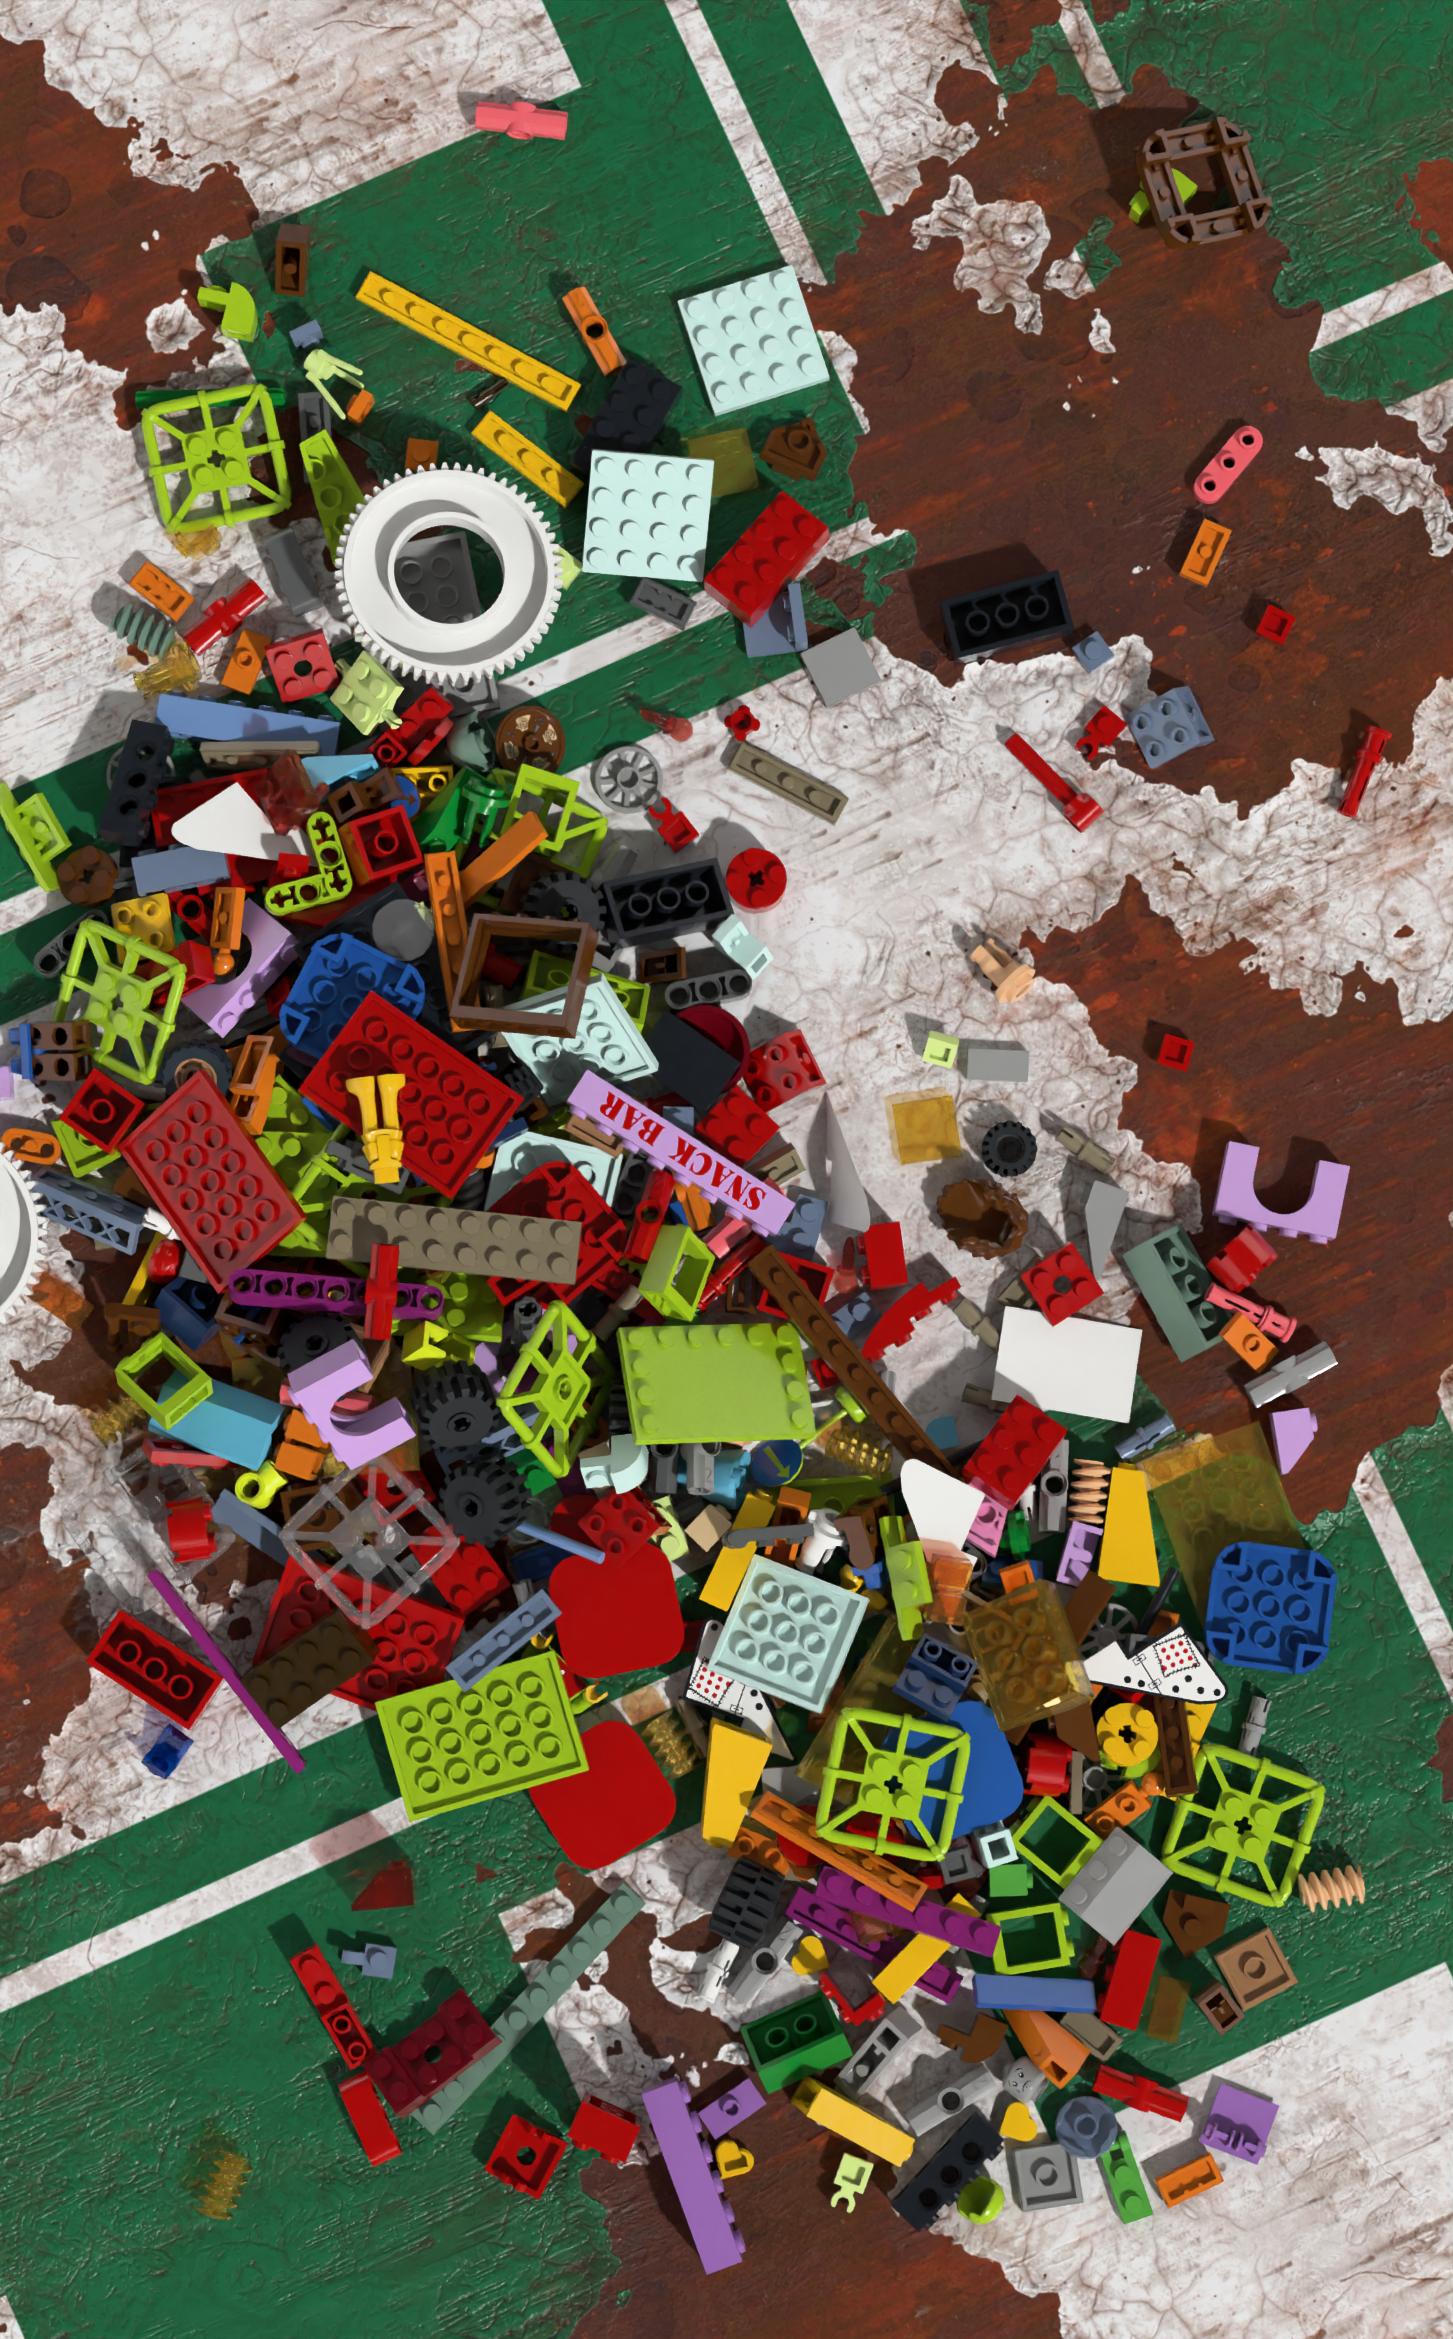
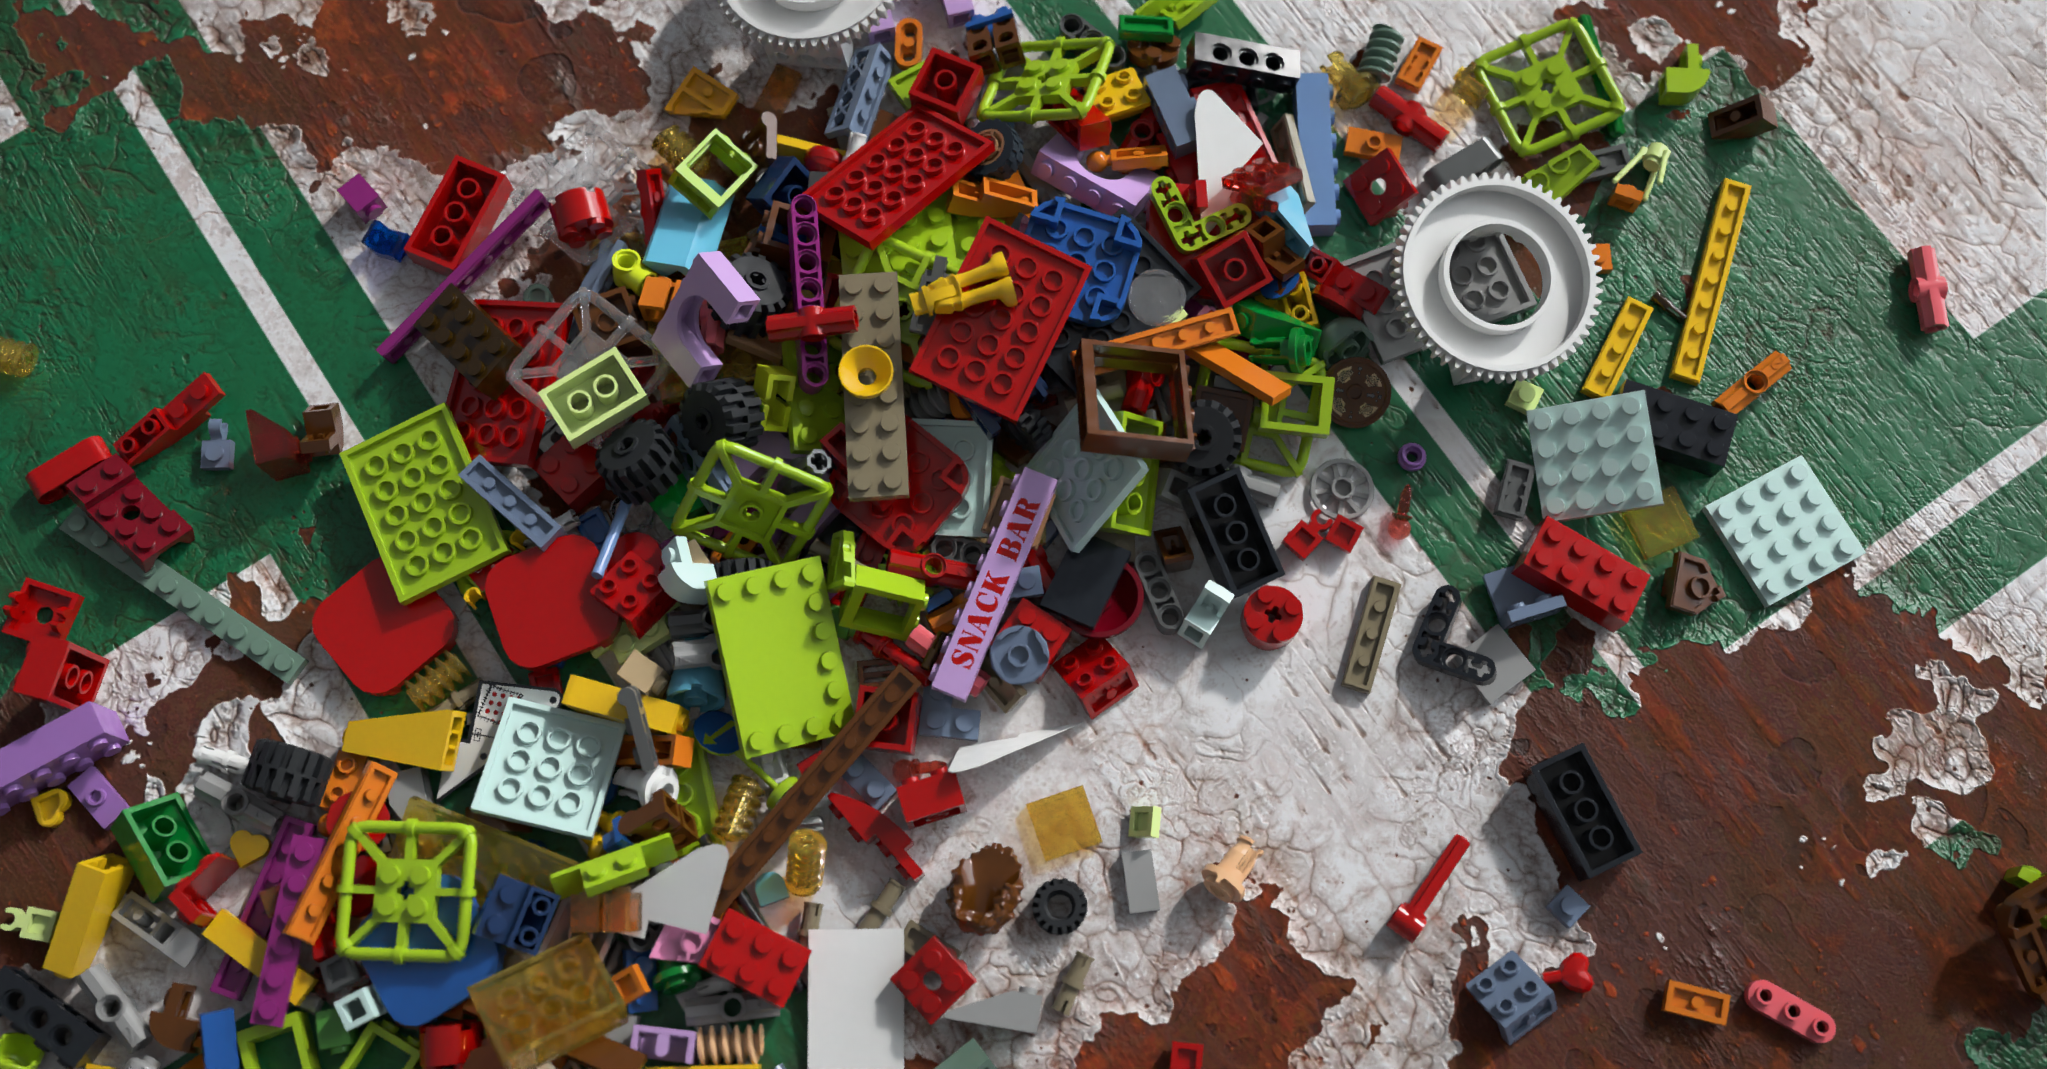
camera: 80 degrees right, 10 degrees down
sand blue plate [289,319,324,350] -> none
yellowish green plate [330,650,404,737] -> none
red plate [724,705,760,741] -> none
red plate [1075,705,1127,761] -> none
none -> reddish brown brick [299,402,344,457]
none -> magenta brick [337,173,387,224]
none -> sand green tile [523,283,553,302]
none -> yellowish green brick [538,347,650,450]
none -> light orange wing [664,66,740,119]
none -> clear yellow piece [785,828,827,897]
none -> lime wing [825,530,856,593]
none -> yellow piece [838,345,894,399]
none -> dark brown pin [920,631,947,672]
none -> sand blue tile [989,625,1049,685]
none -> green tile [1118,15,1174,43]
none -> red plate [1324,514,1364,554]
none -> medium lavender plate [1397,443,1427,471]
none -> black beam [1412,585,1497,686]
none -> red rock [1541,952,1594,993]

